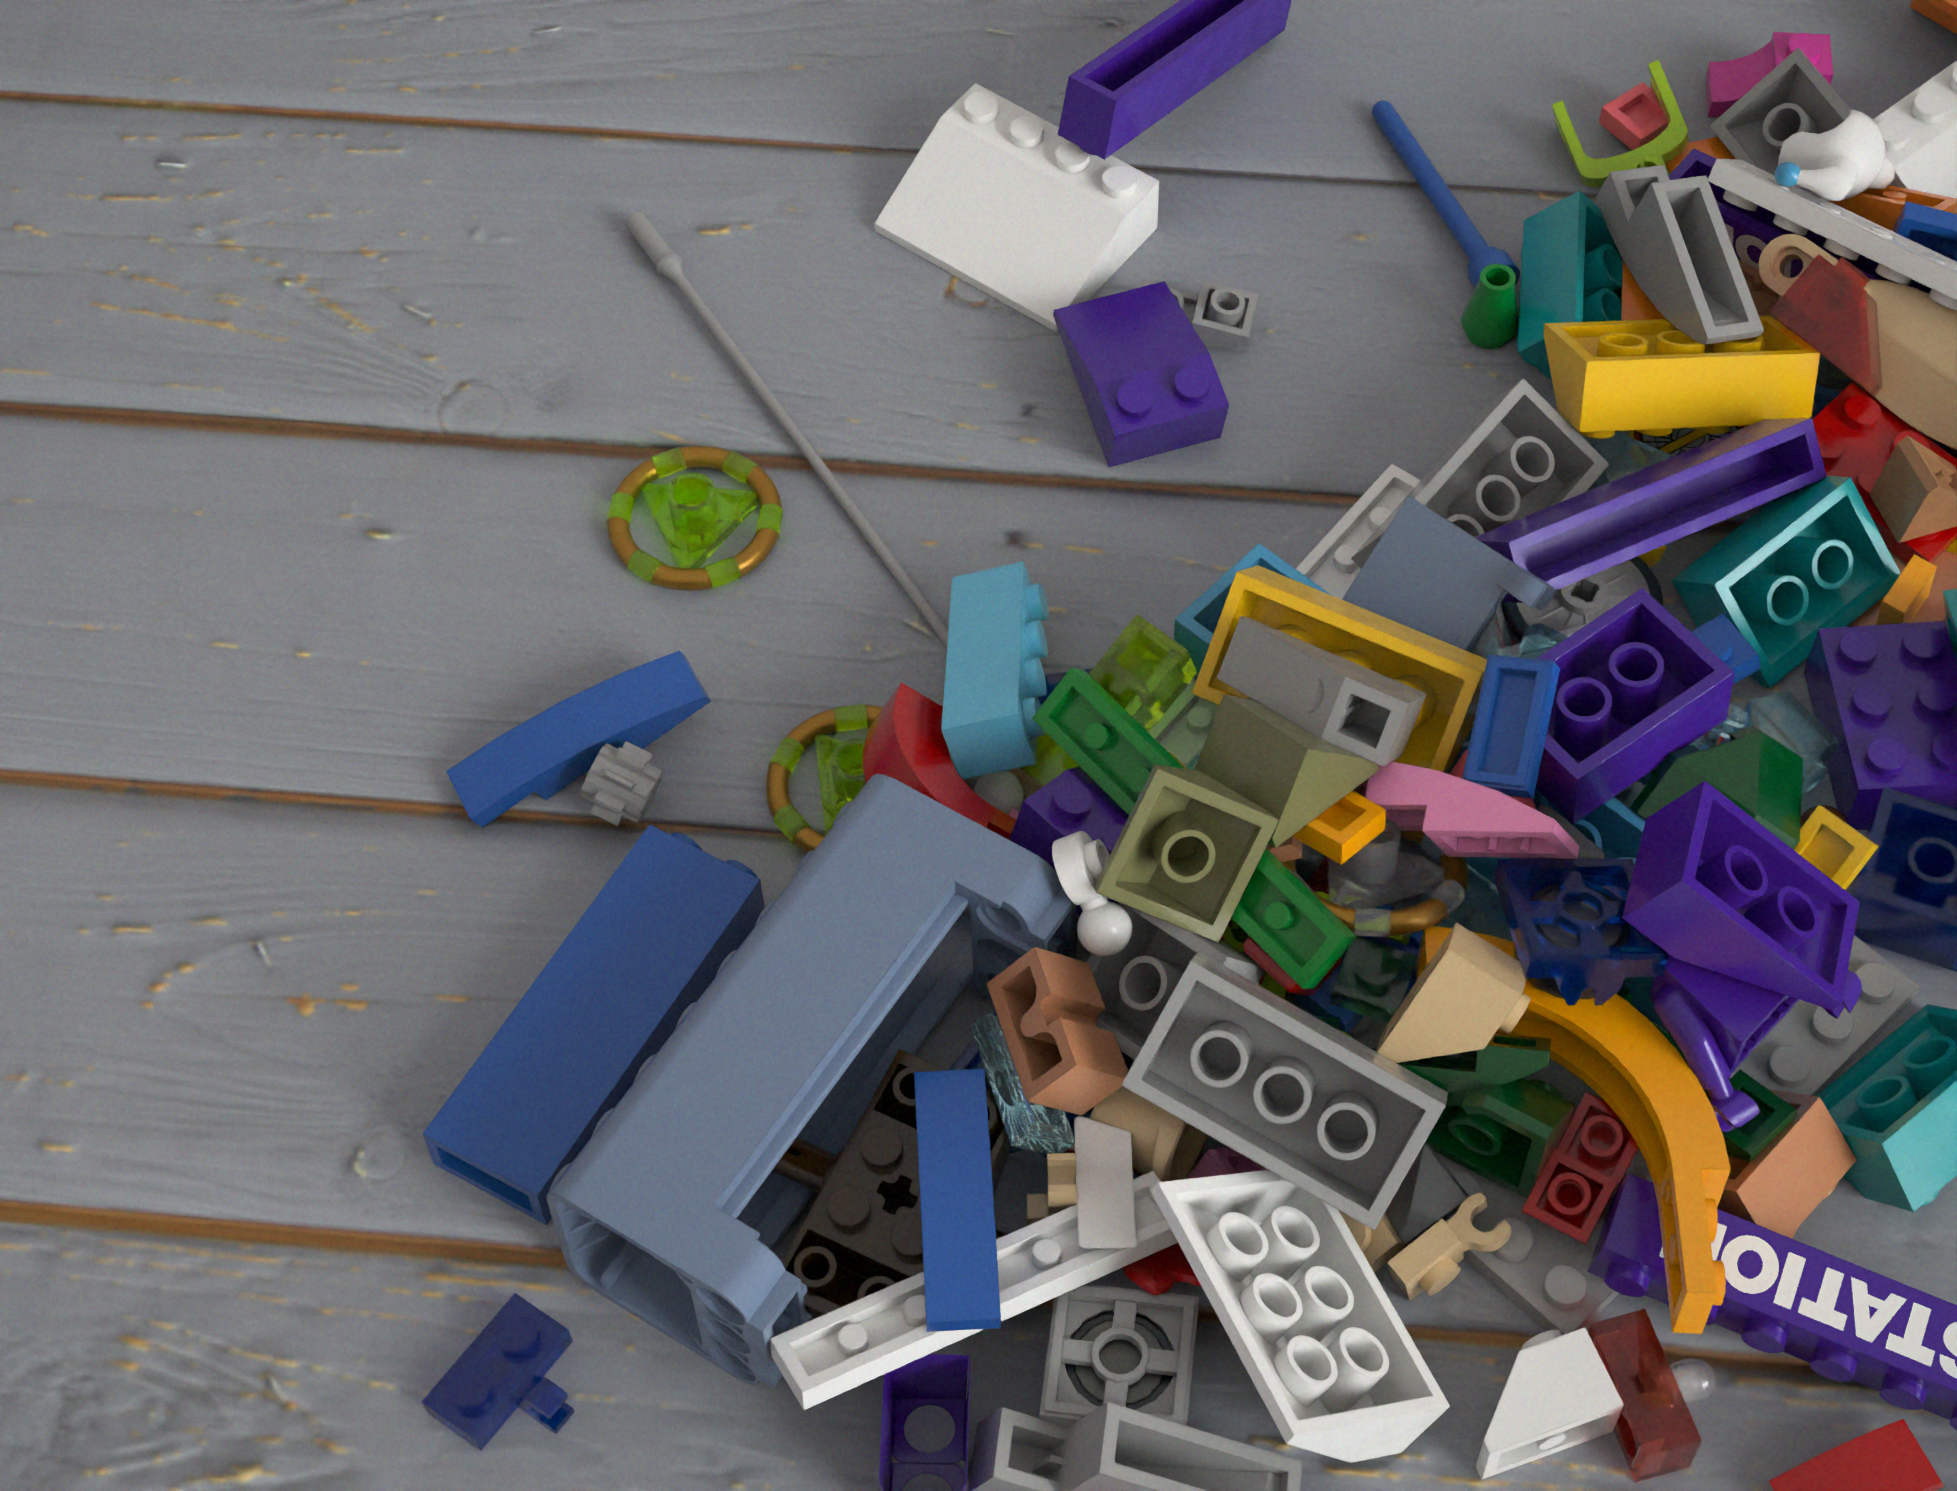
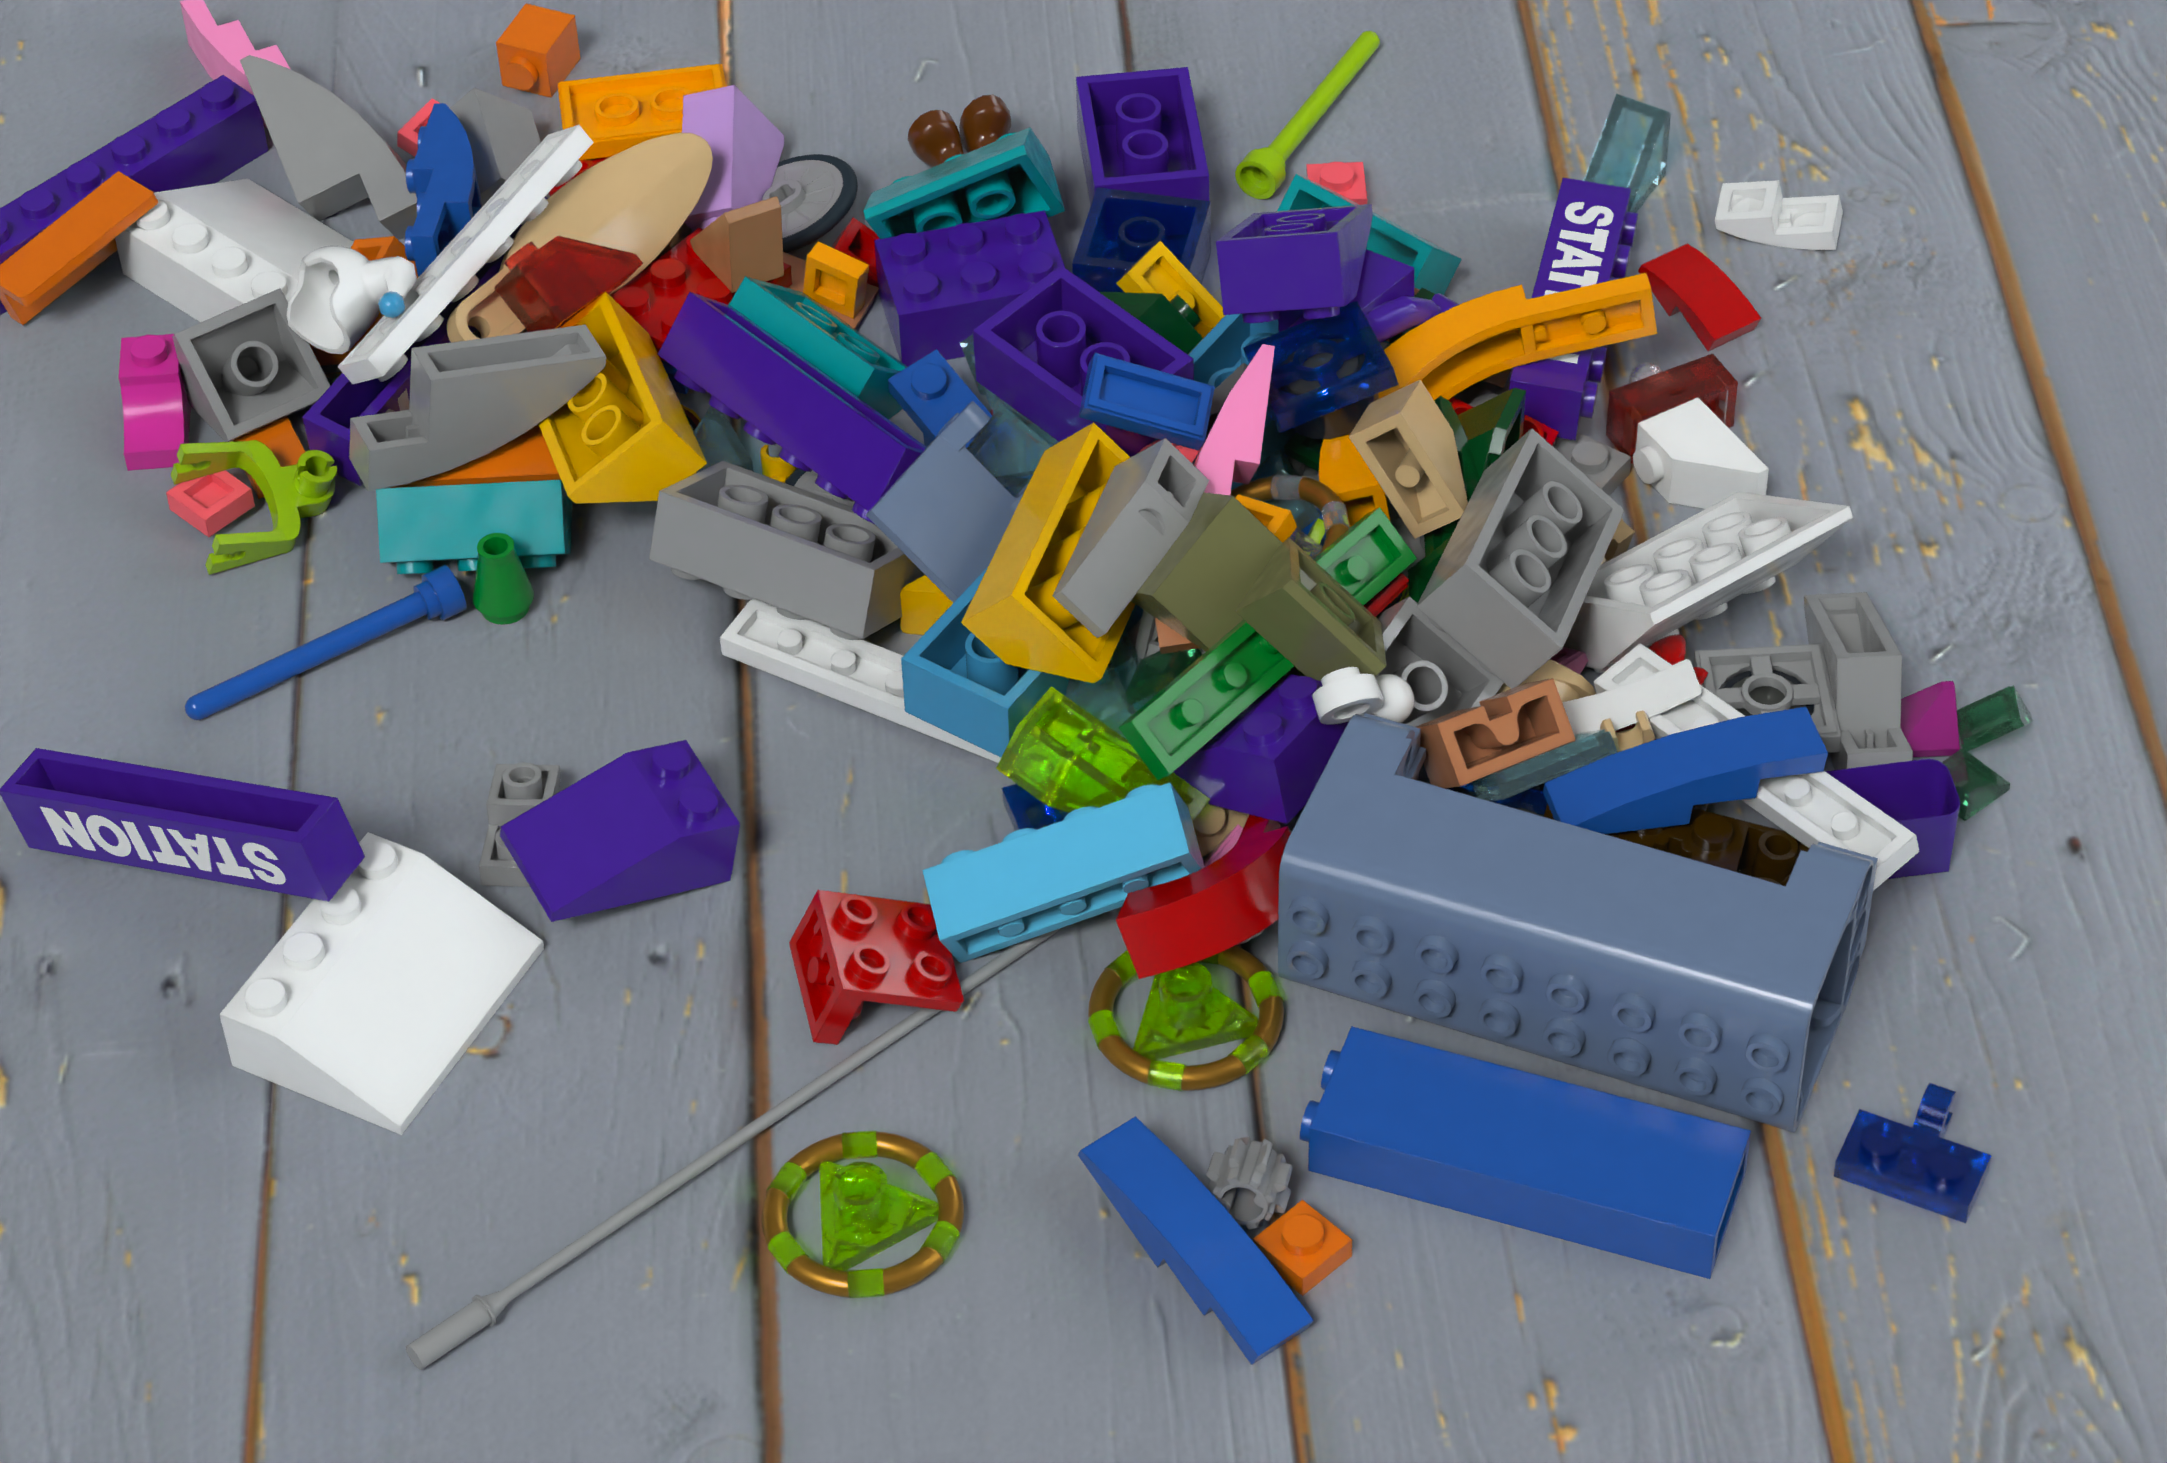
camera: 100 degrees left, 10 degrees down
none -> red bracket [789,890,964,1045]
none -> orange plate [1253,1200,1352,1296]

